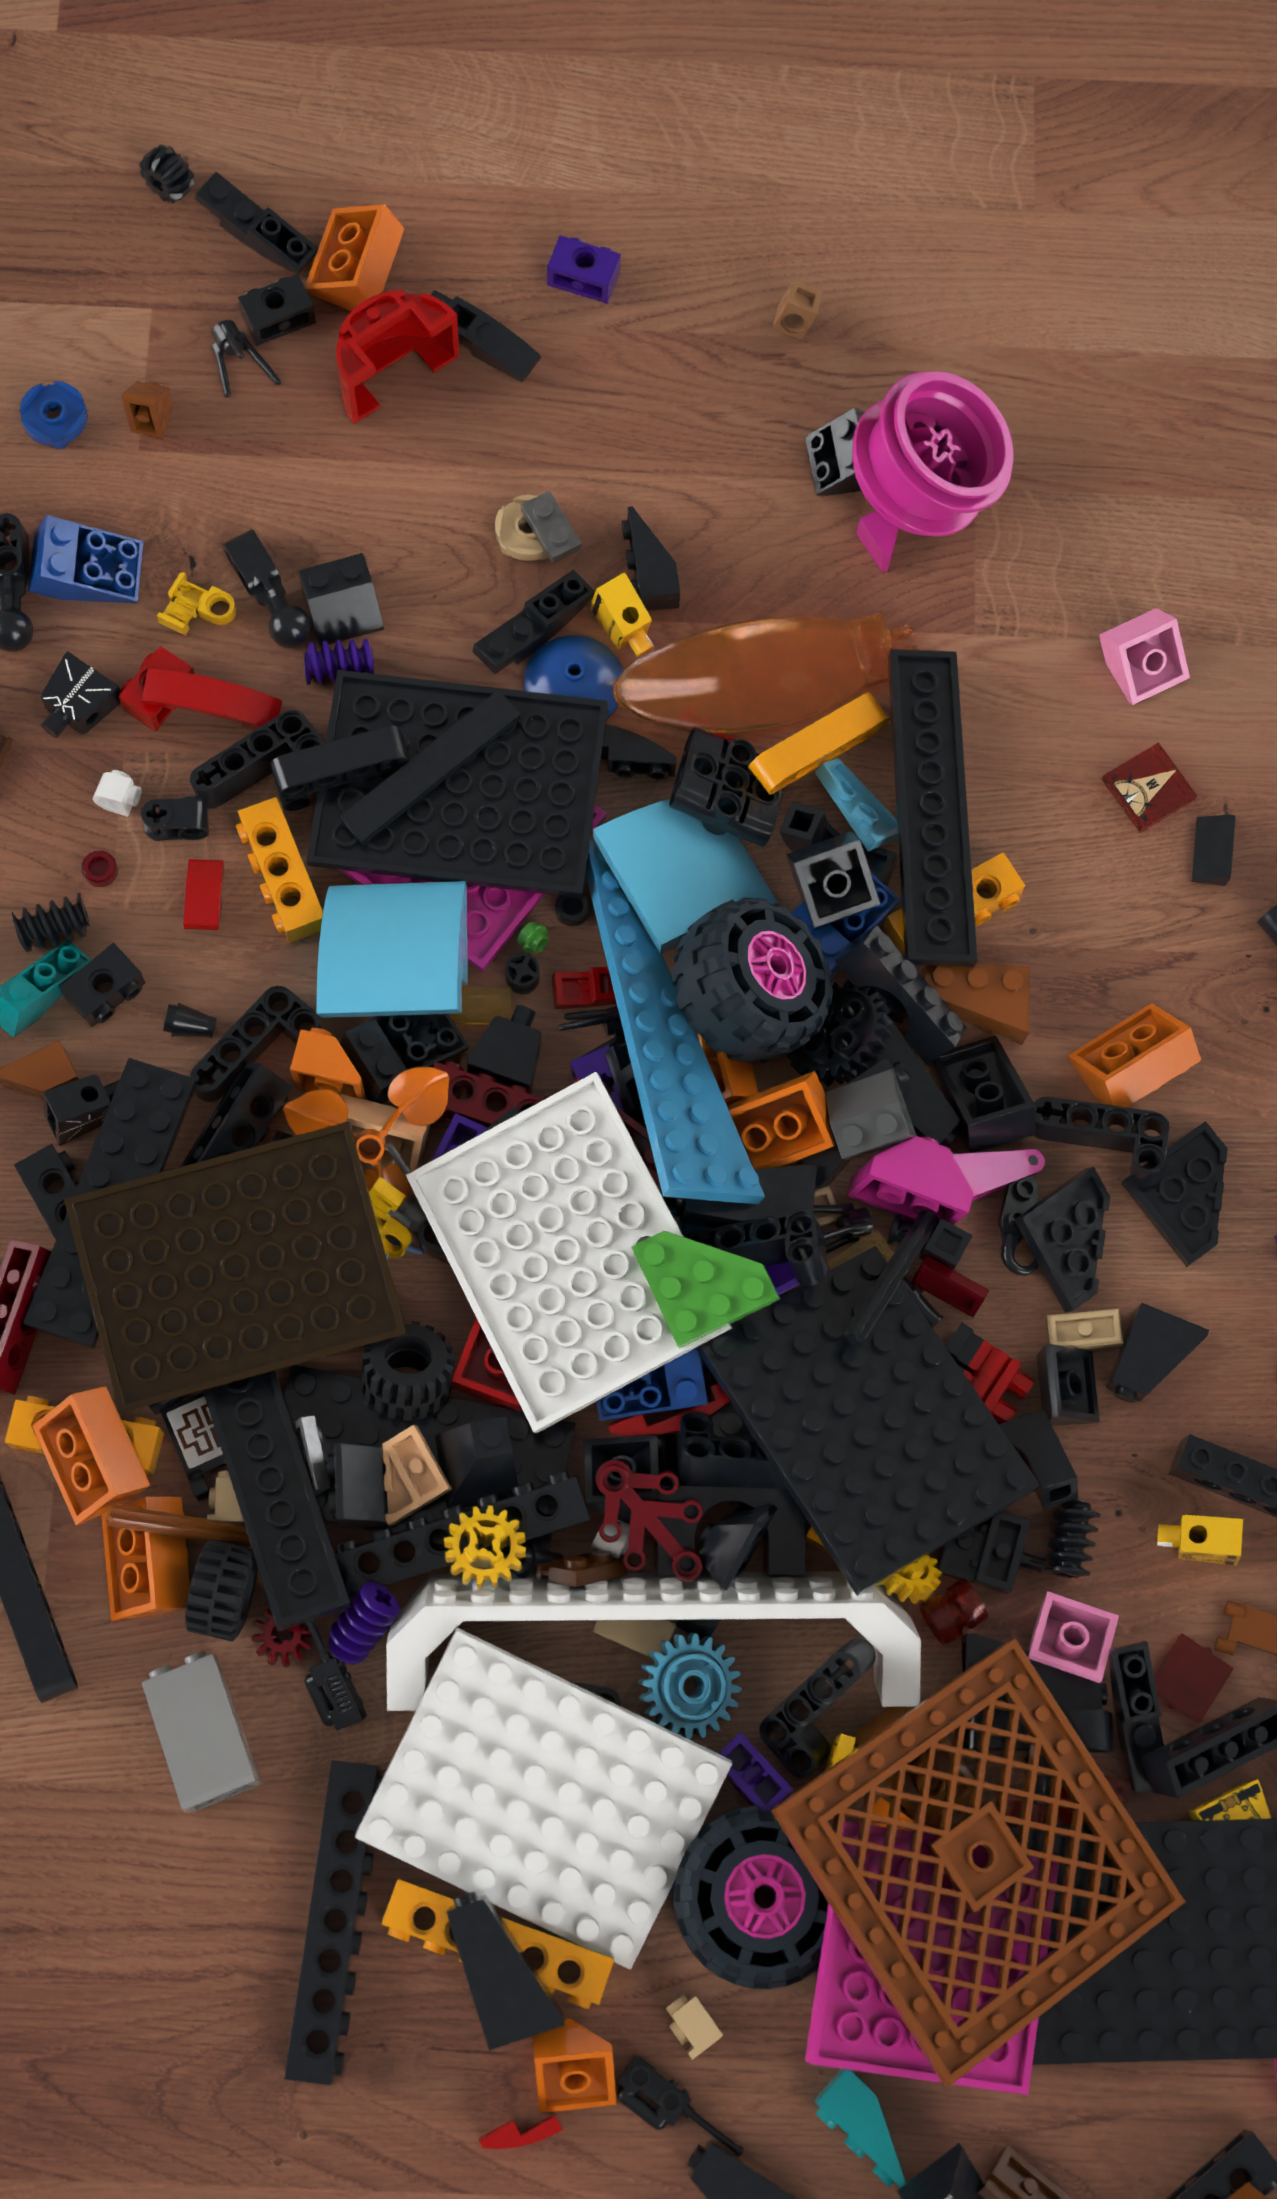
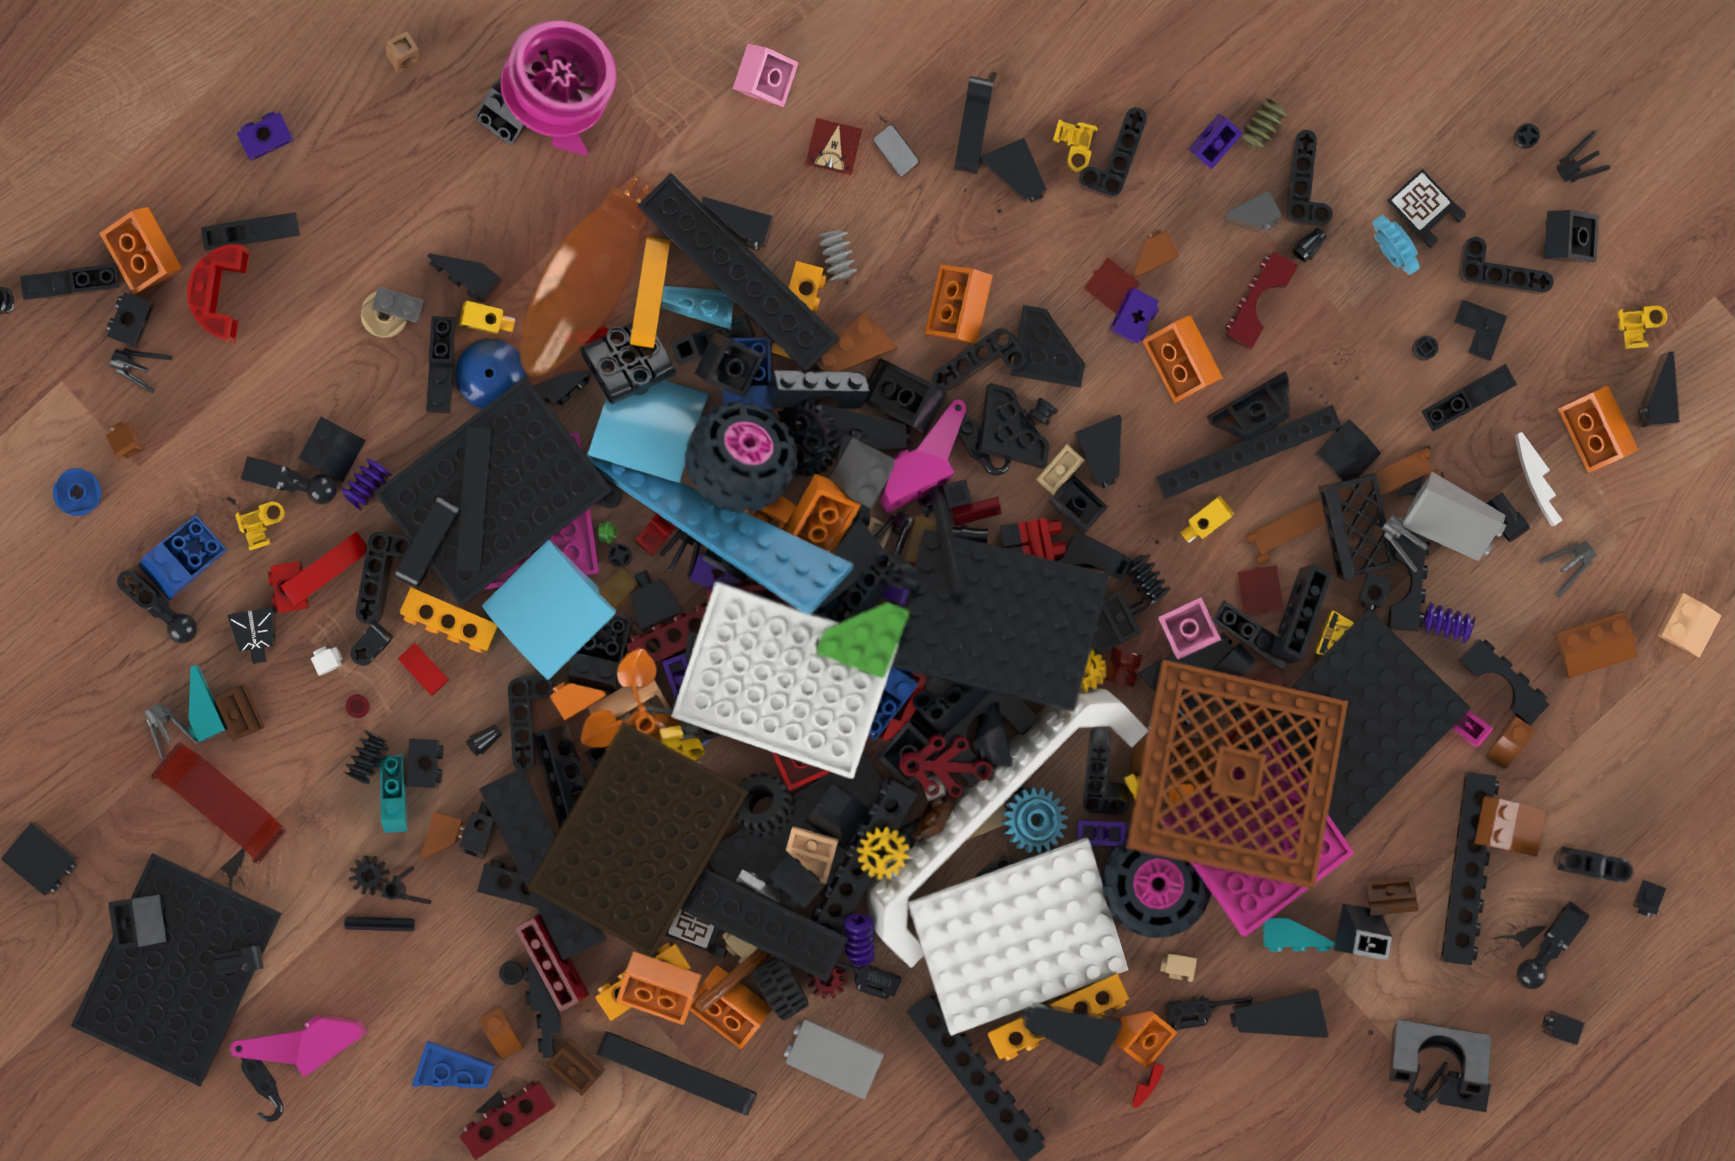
camera: 40 degrees left, 15 degrees up
none -> black slope [702,197,773,250]
none -> light grey piece [818,230,857,282]
none -> black wheel [1029,397,1058,426]

